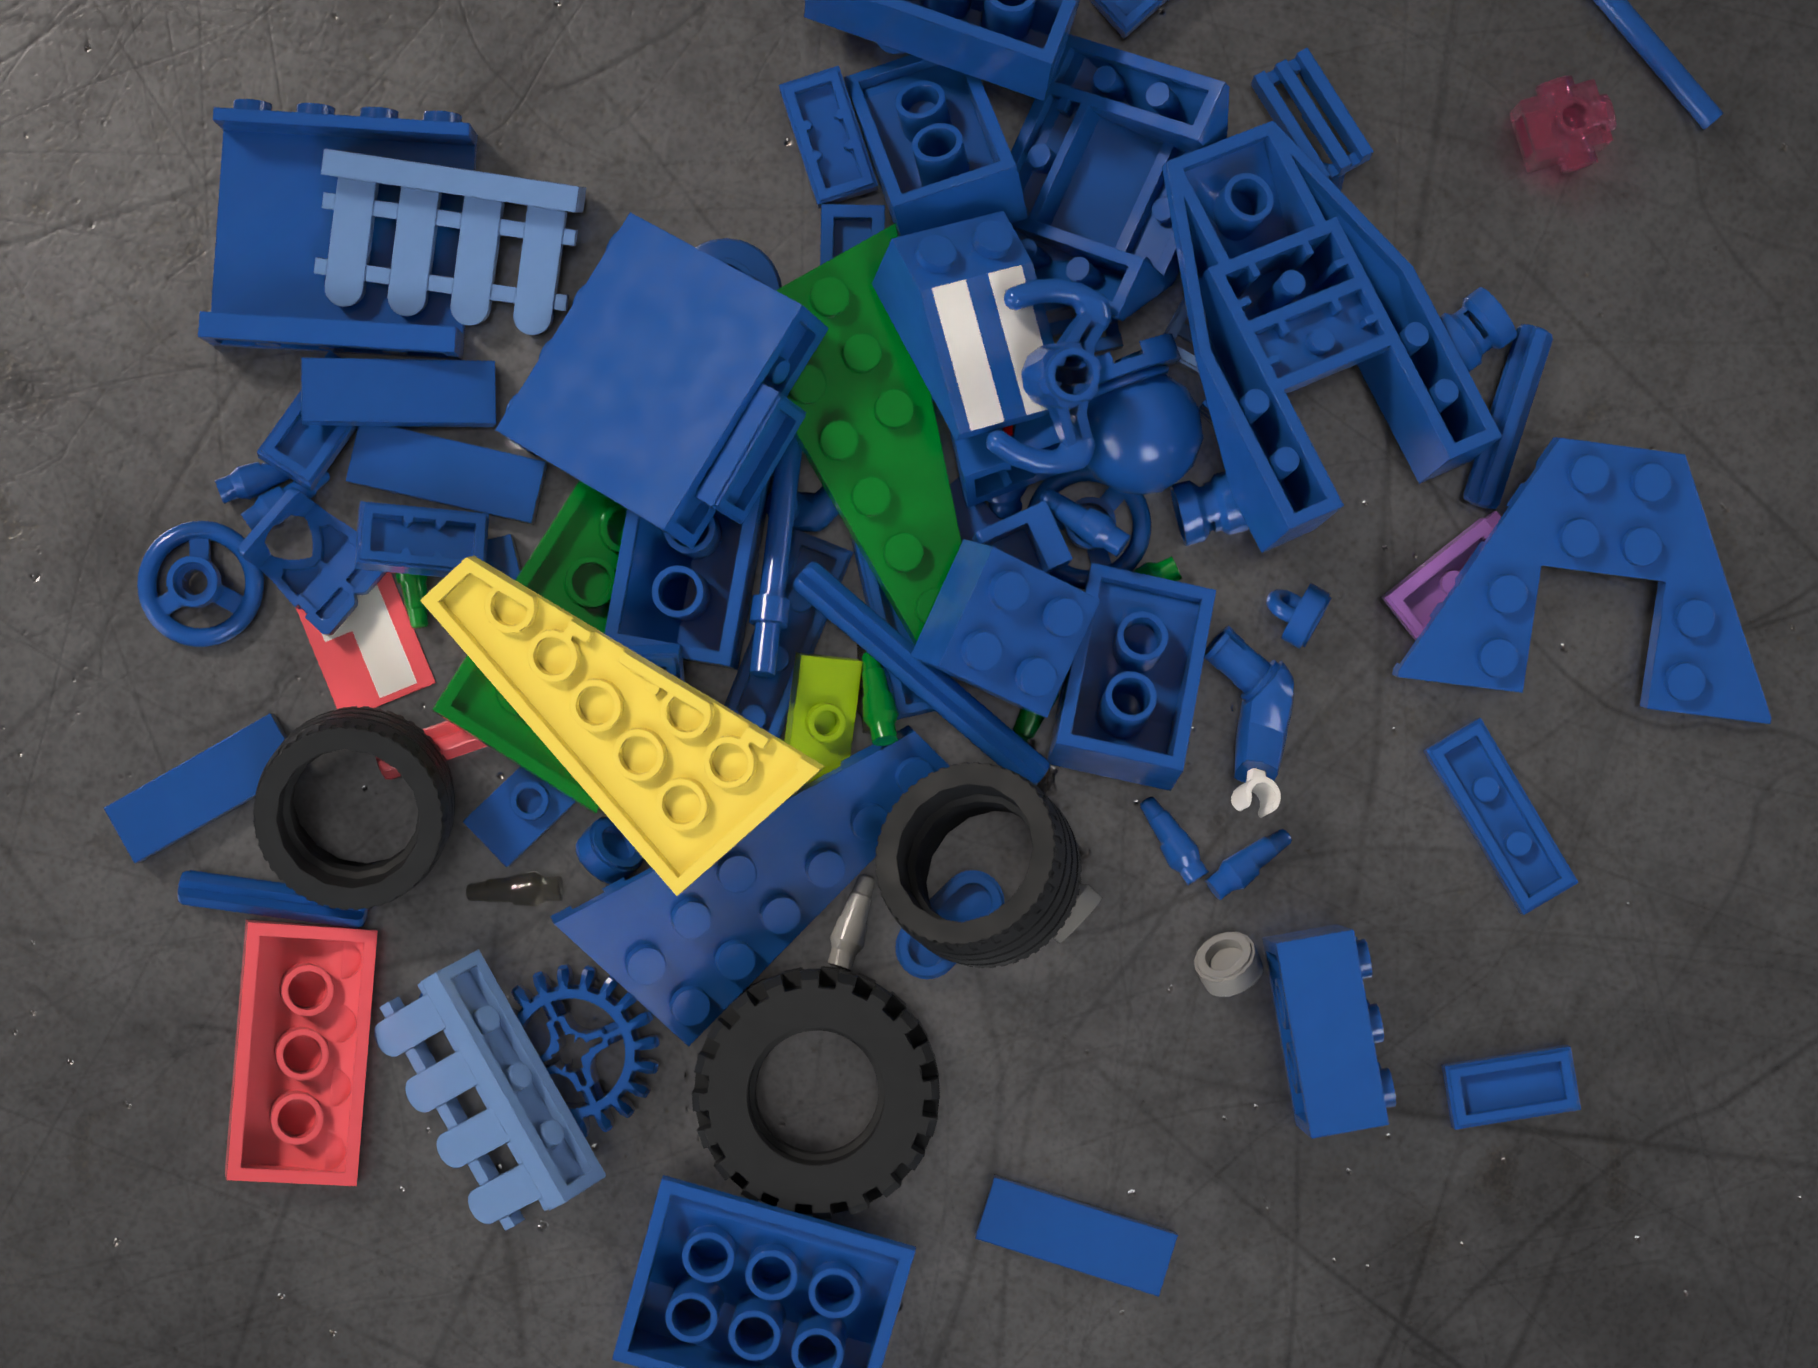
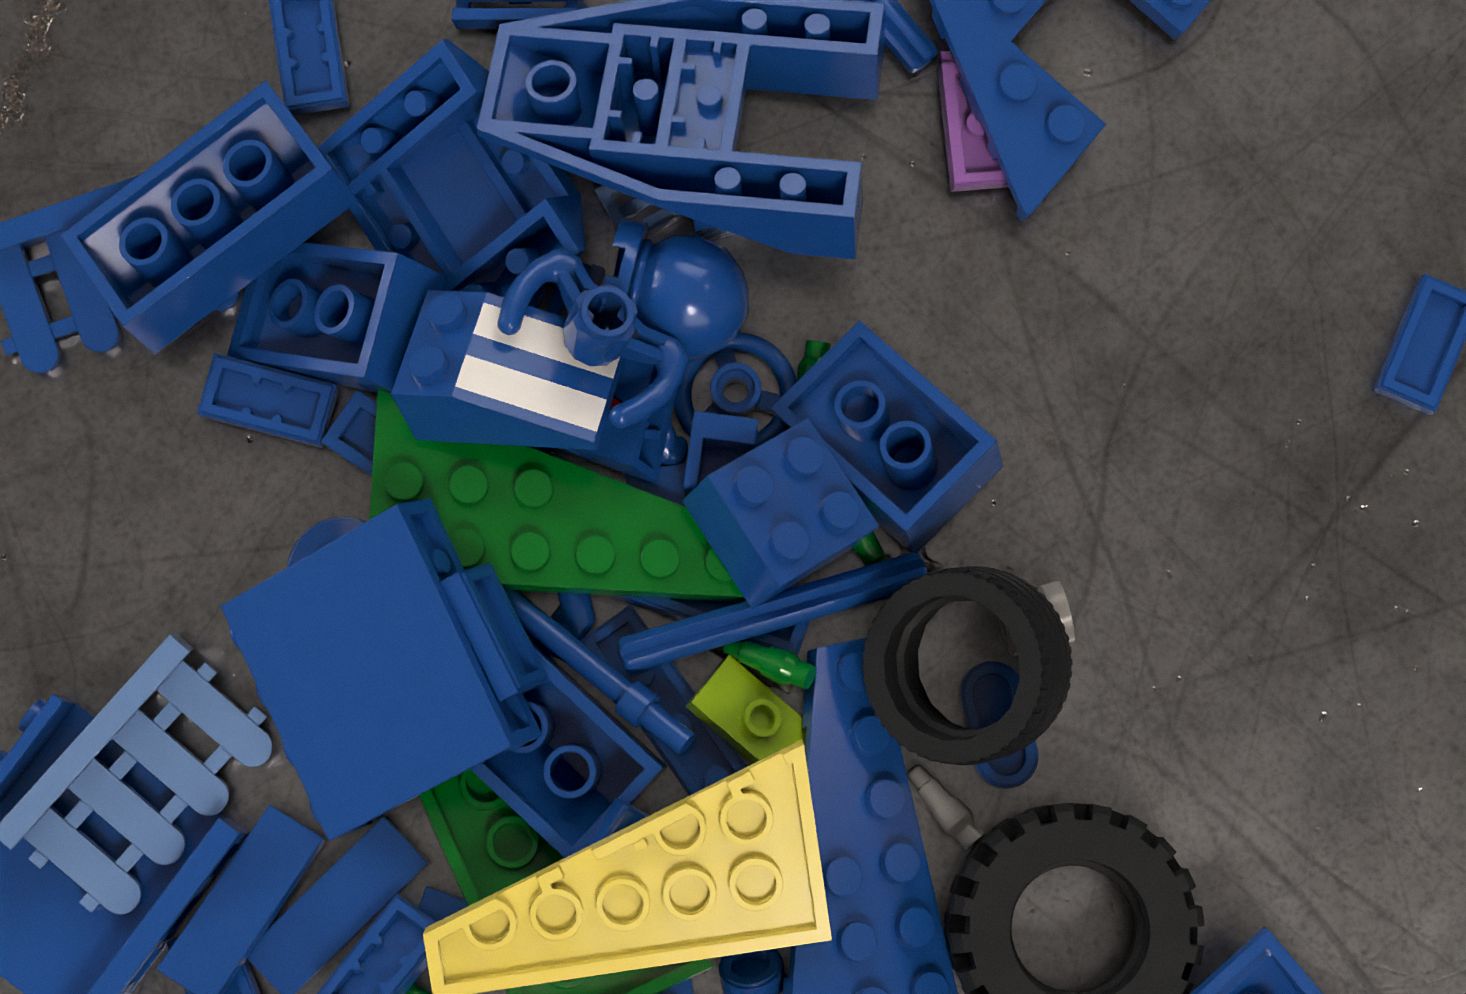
camera: 60 degrees left, 5 degrees down
blue tile [975,1175,1178,1297] -> none
blue piece [1040,488,1130,557] -> none
blue piece [1140,796,1209,886] -> none
blue wheel [1170,471,1248,546] -> none
light grey tile [1194,932,1264,997] -> none
blue arm [1204,625,1294,818] -> none
blue piece [1205,829,1292,900] -> none
blue brick [1262,924,1396,1139] -> none
blue tile [1266,583,1332,649] -> none
blue tile [1423,718,1579,915] -> none

